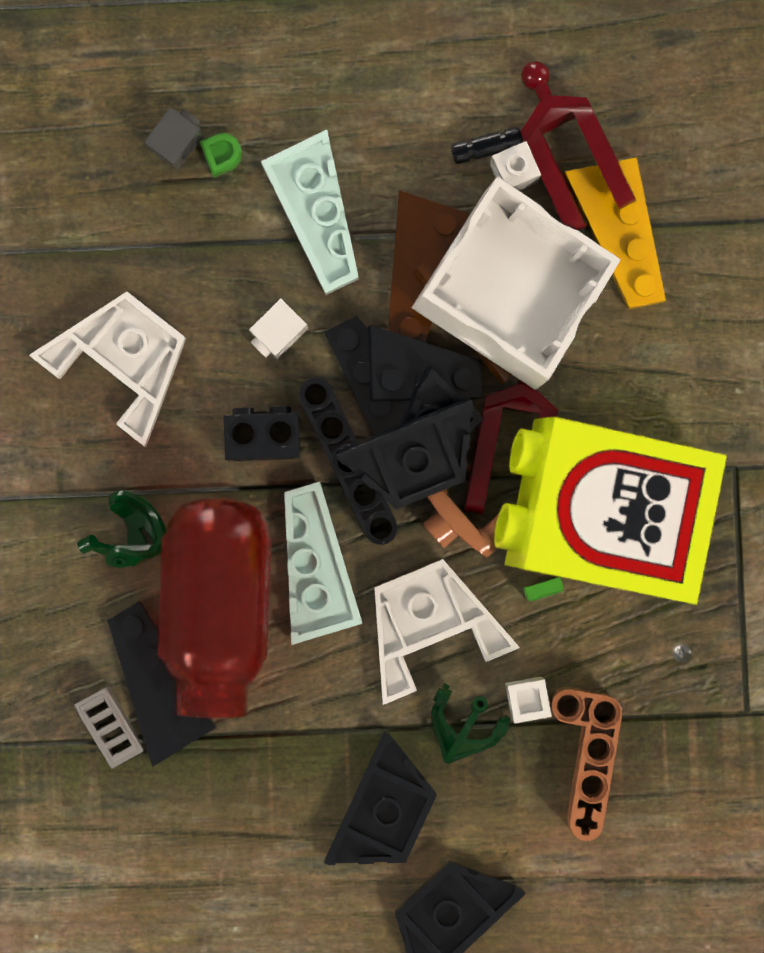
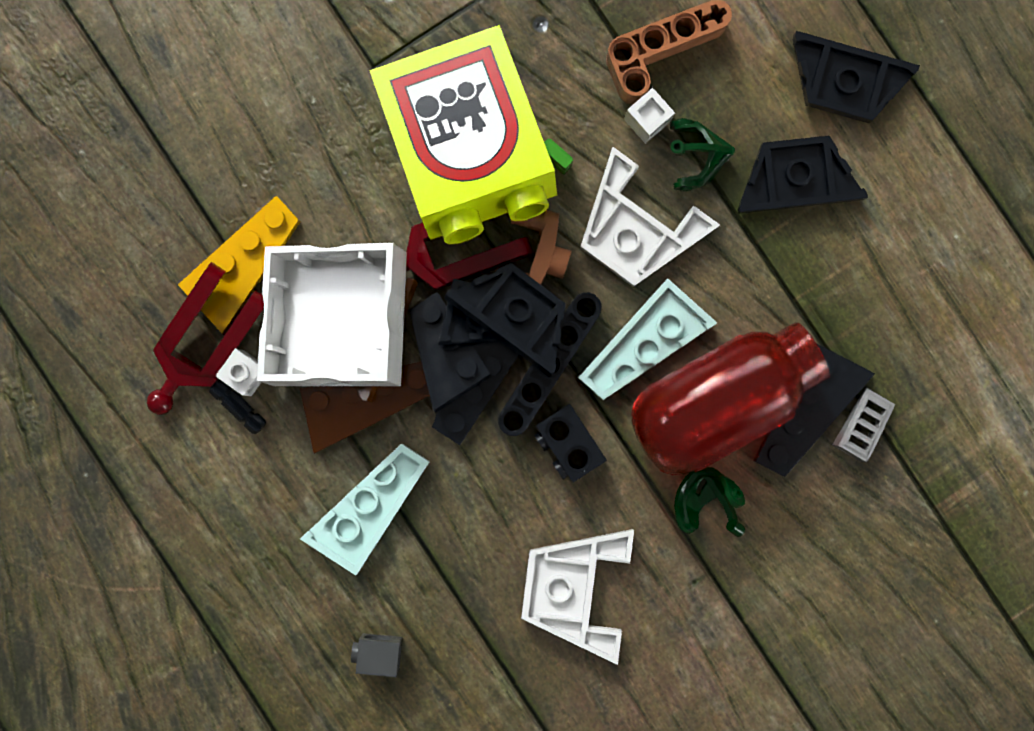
camera: 120 degrees left, 0 degrees up
bright green tile [199,133,242,177] -> none
white brick [249,299,308,359] -> none

